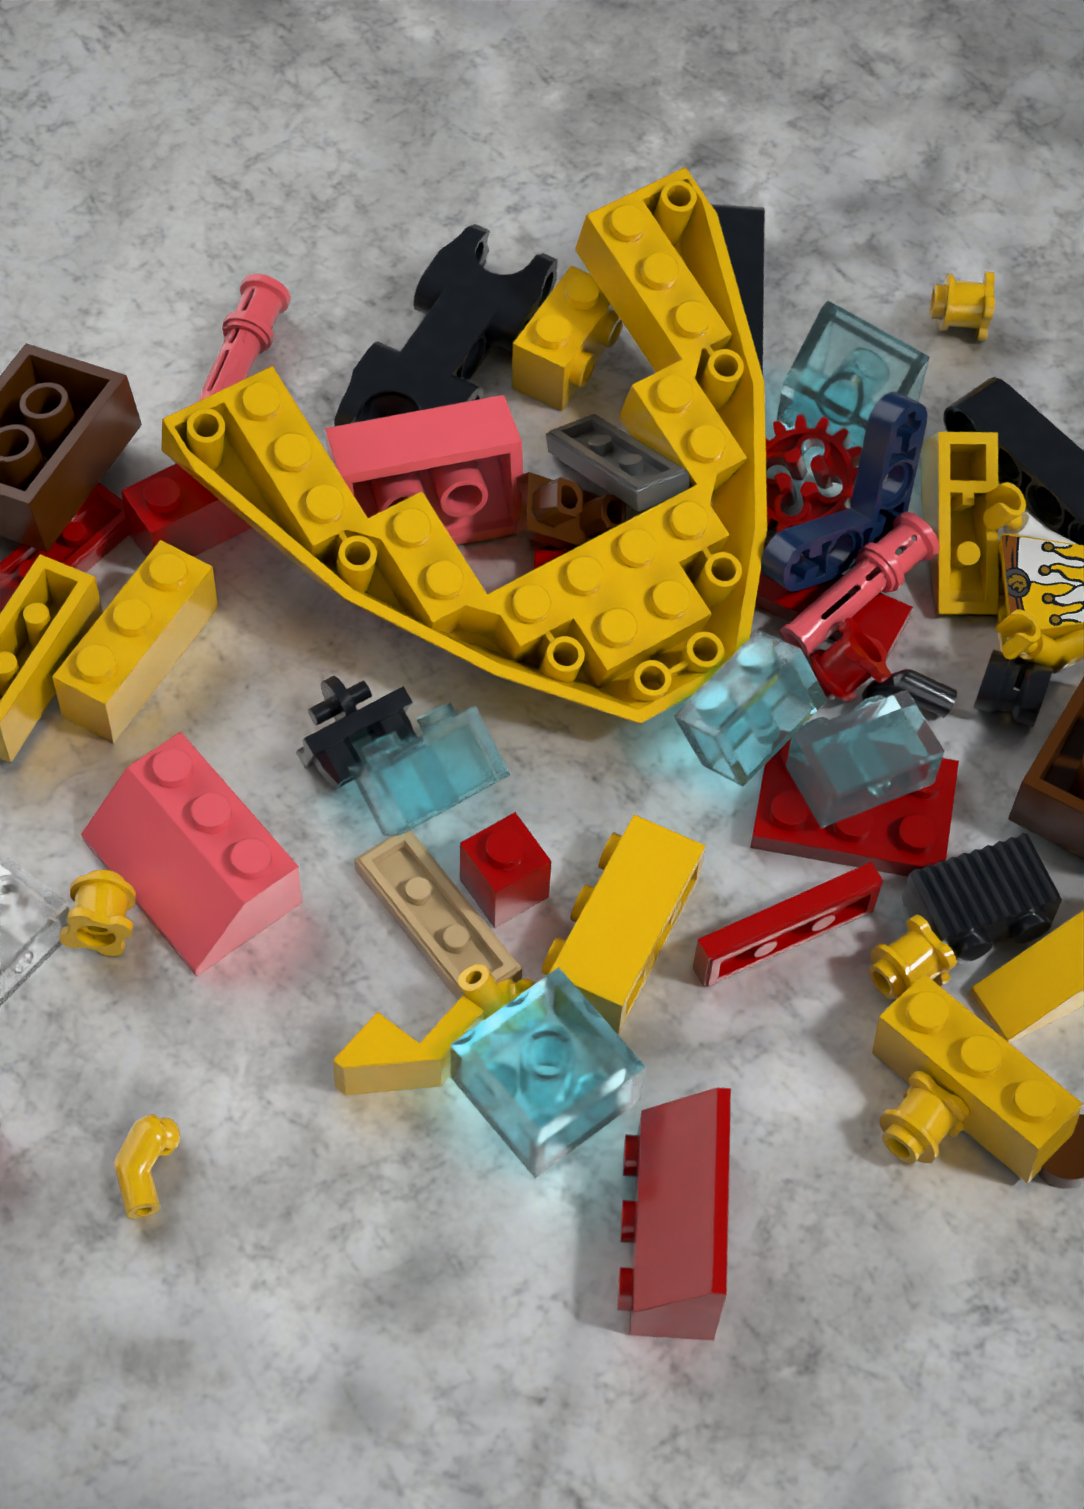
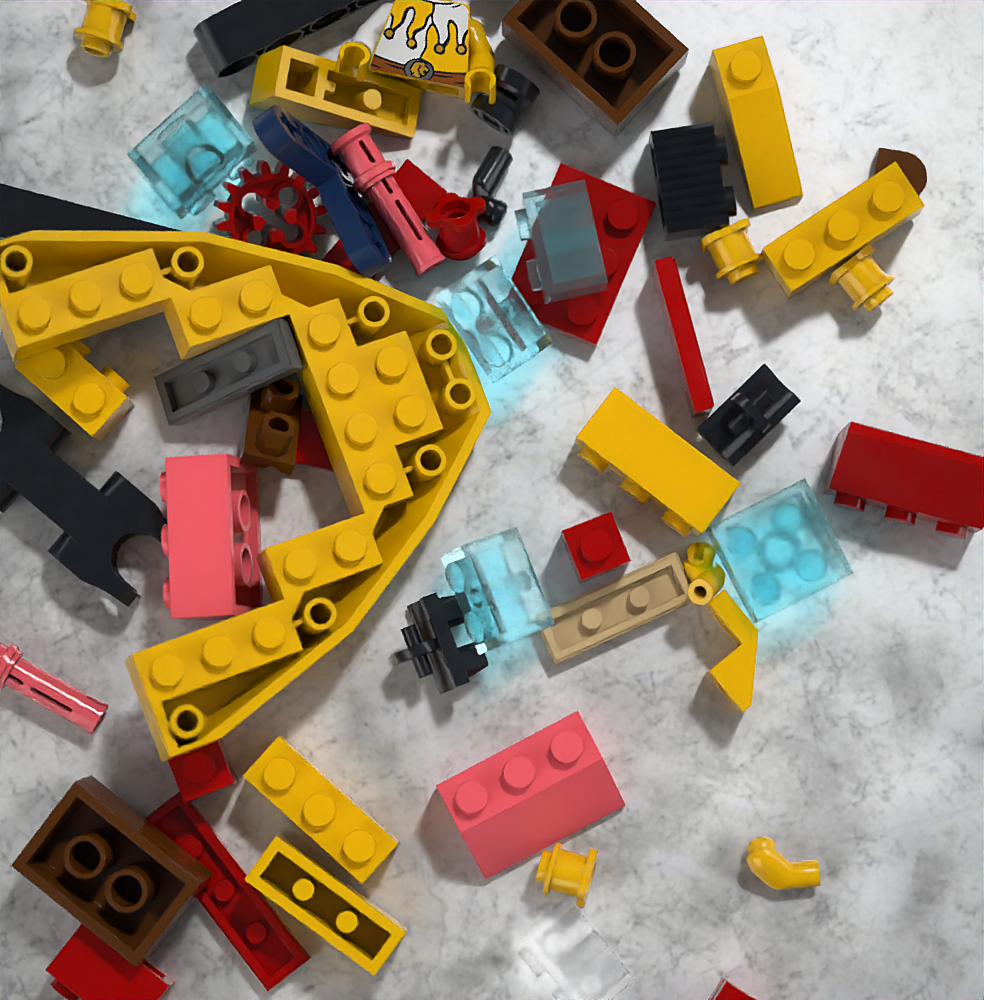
camera: 75 degrees left, 25 degrees up
none -> black hips [696,363,801,468]

